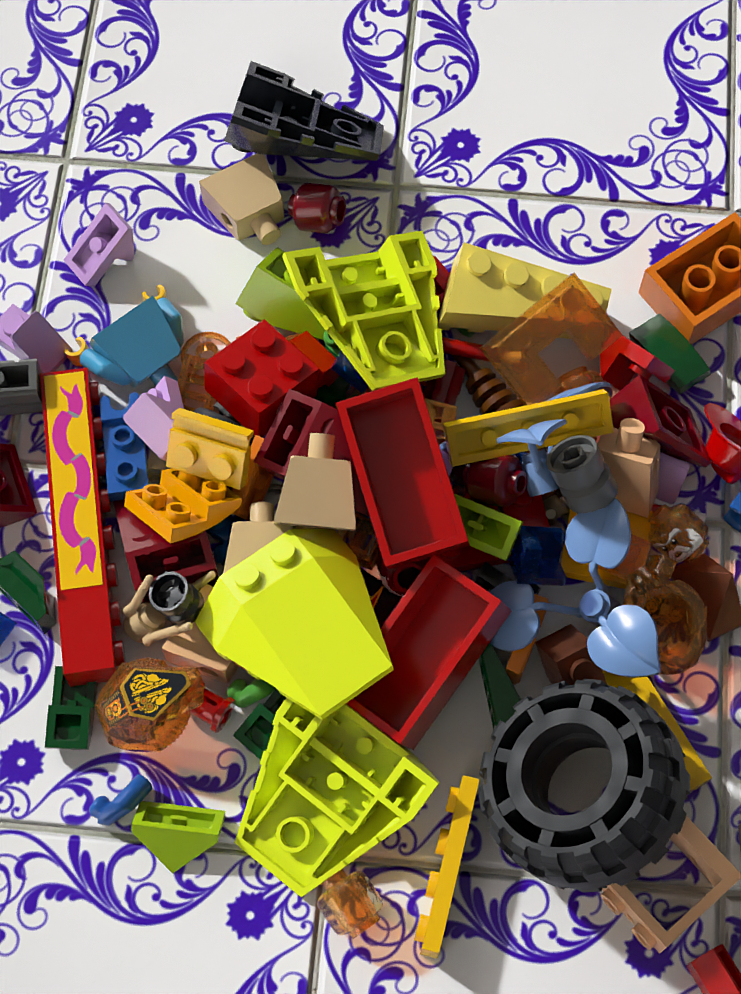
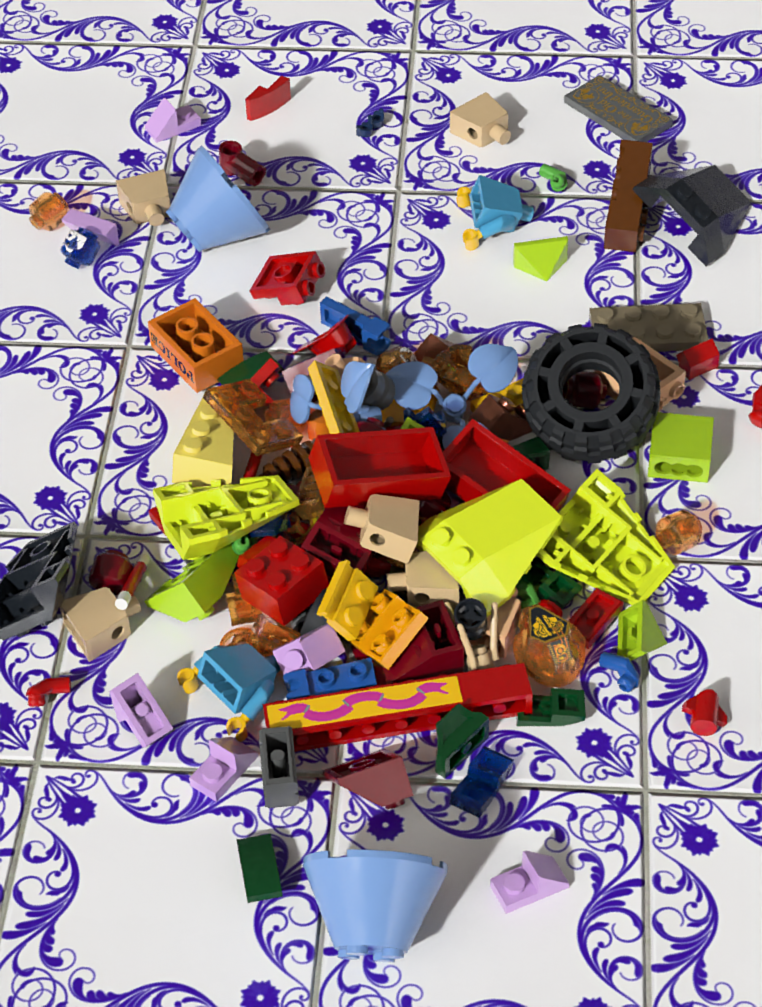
camera: 90 degrees left, 20 degrees down
yellow plate [414,775,480,959] -> none
none -> red arm [26,676,71,707]
none -> bar [115,554,151,610]
none -> red plate [565,588,624,650]
none -> lime piece [648,412,714,483]
none -> red piece [682,689,727,736]

